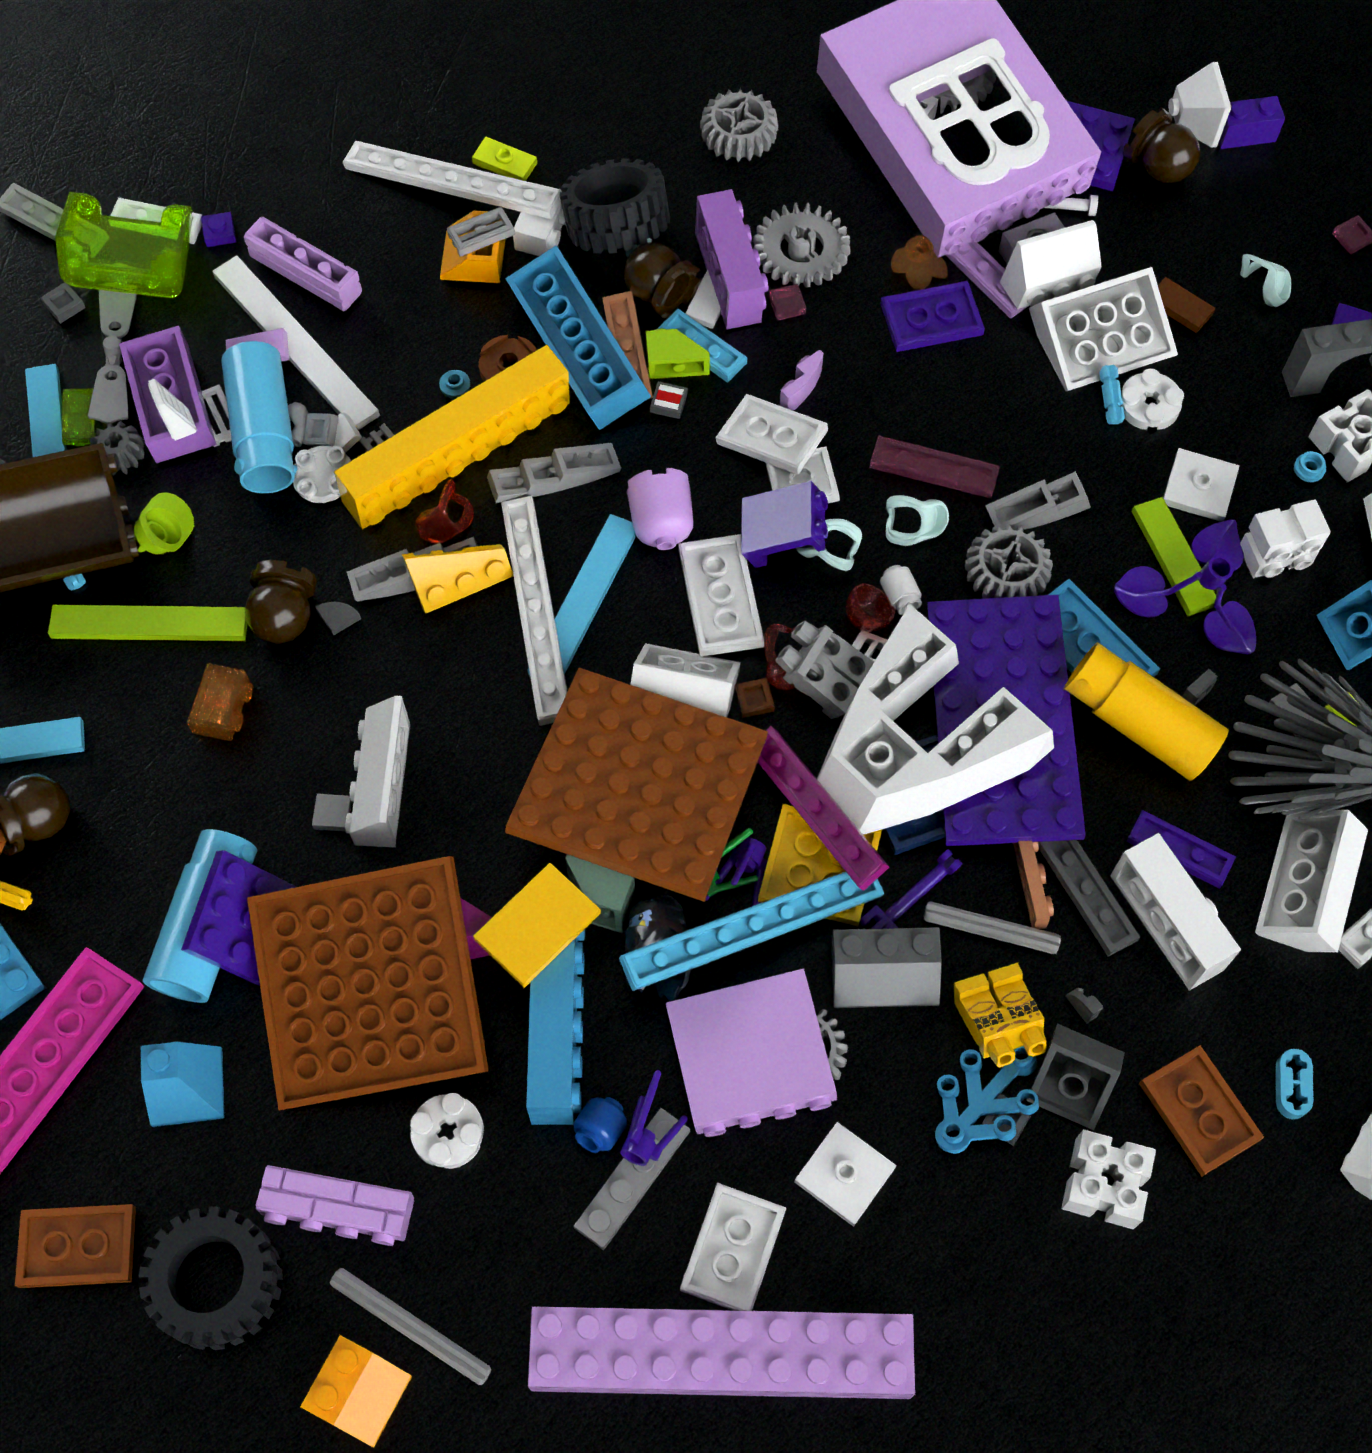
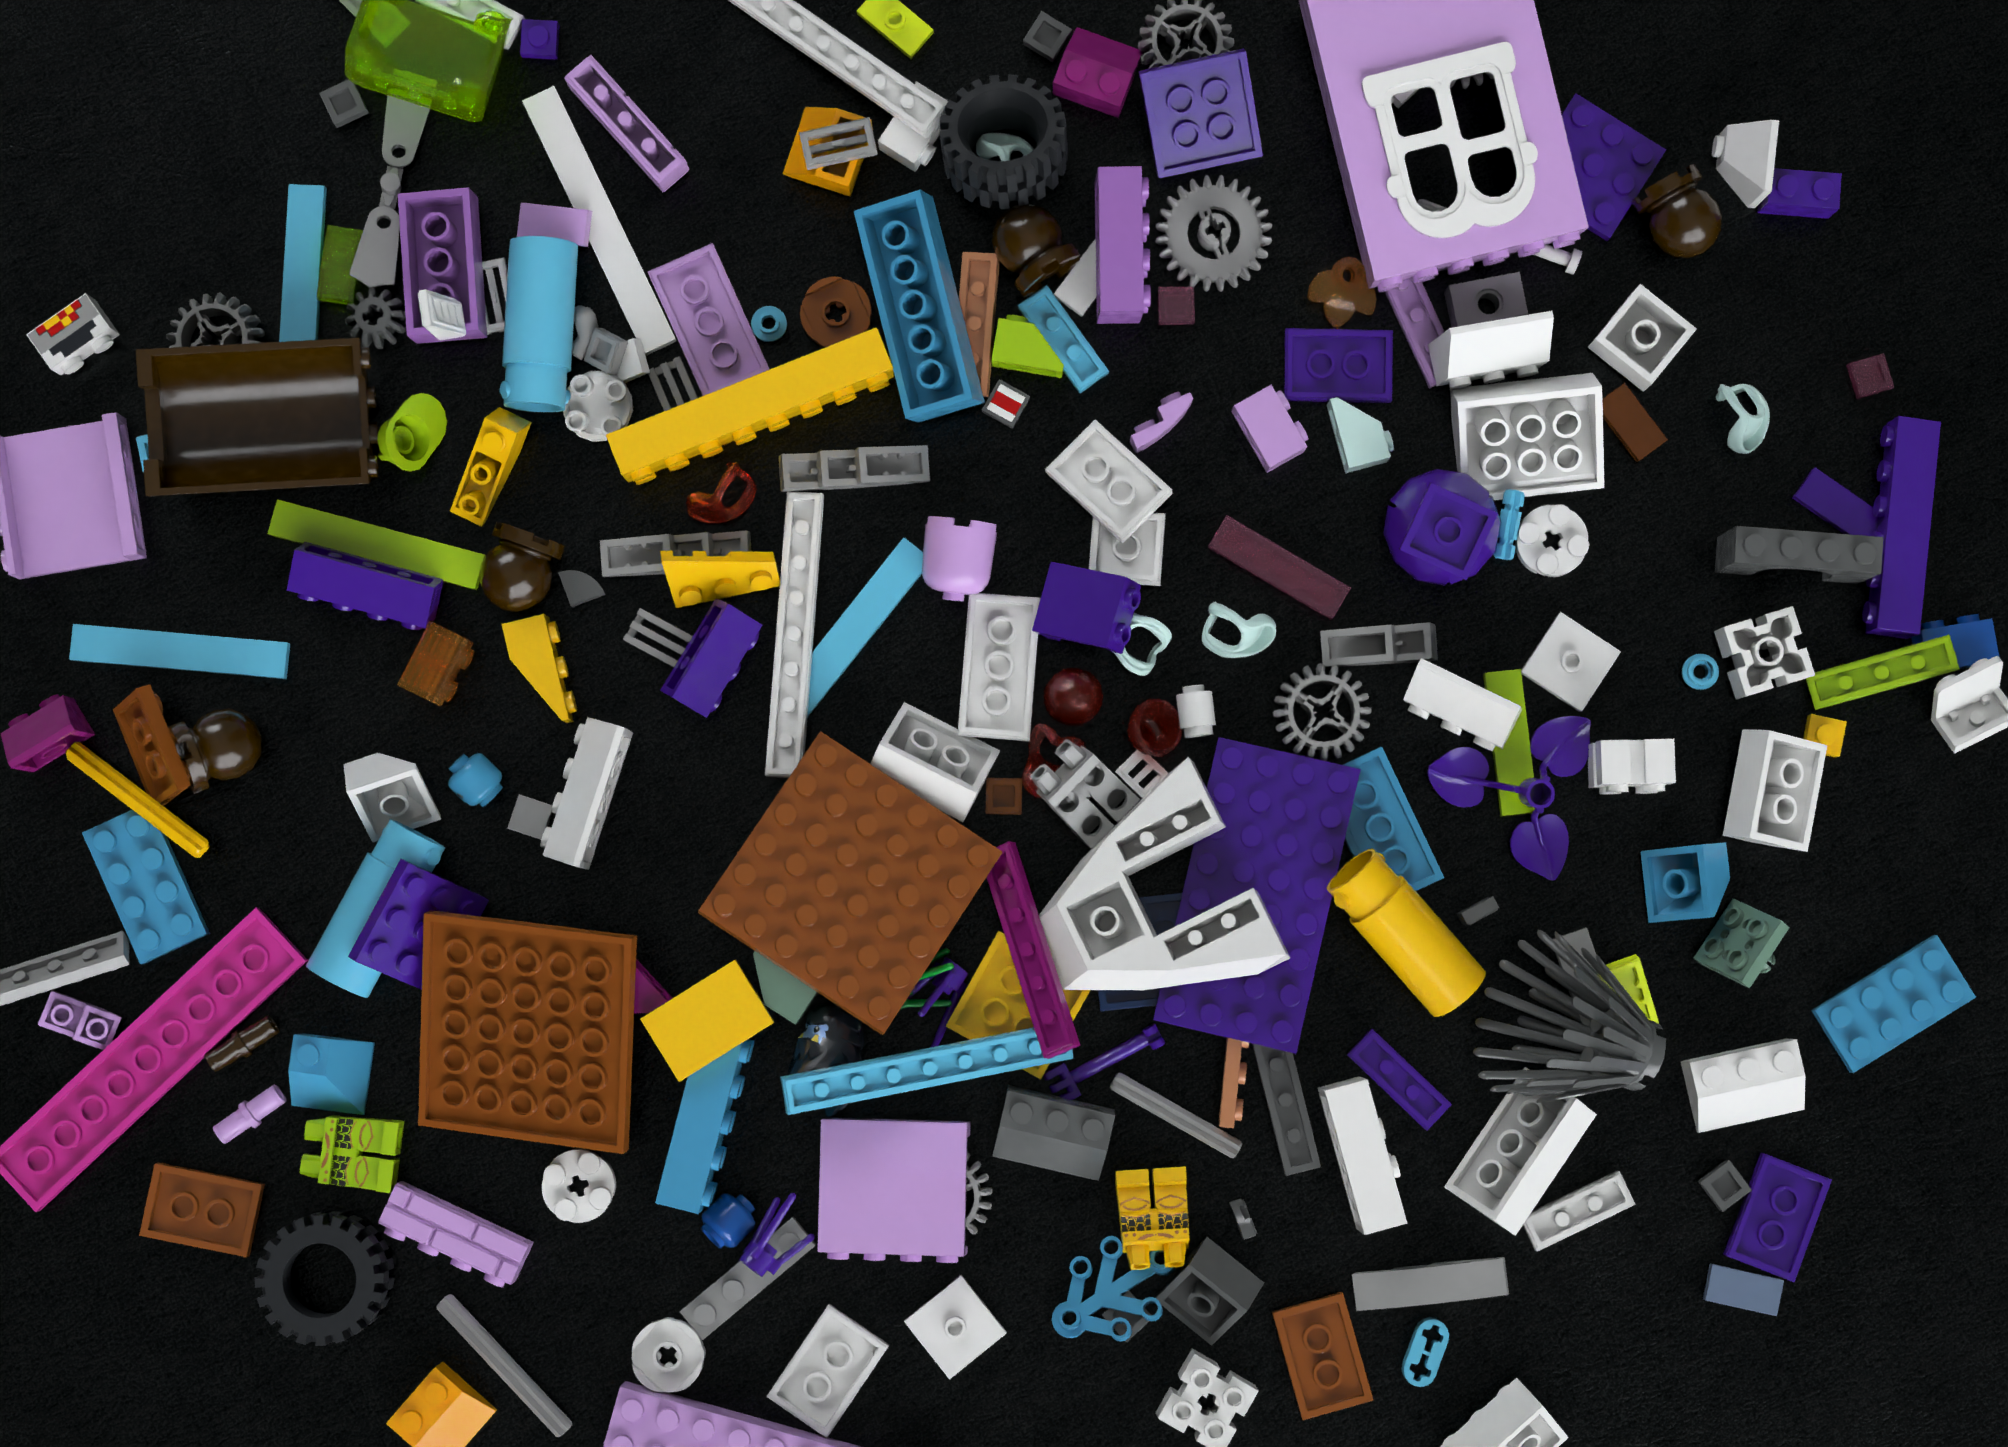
camera: 15 degrees right, 20 degrees up
none -> dark brown pin [205,1015,280,1072]
none -> lavender pin [213,1084,287,1144]
none -> dark purple brick [287,542,444,630]
none -> lime hips [300,1115,404,1193]
none -> white slope [343,753,441,842]
none -> dark azure head [448,753,503,807]
none -> yellow slope [450,407,532,527]
none -> yellow slope [502,614,577,723]
none -> light grey tile [623,608,693,667]
none -> white plate [631,1317,706,1393]
none -> lavender tile [648,243,770,396]
none -> dark purple brick [660,598,762,718]
none -> dark grey plate [1023,11,1072,63]
none -> clear red piece [1044,668,1103,725]
none -> magenta slope [1052,27,1143,118]
none -> dark purple plate [1138,48,1263,178]
none -> lavender brick [1231,385,1308,473]
none -> light aqua slope [1326,397,1394,473]
none -> light grey slope [1352,1257,1509,1311]
none -> dark purple plate [1383,469,1501,586]
none -> white slope [1403,658,1522,752]
none -> white brick [1588,284,1697,392]

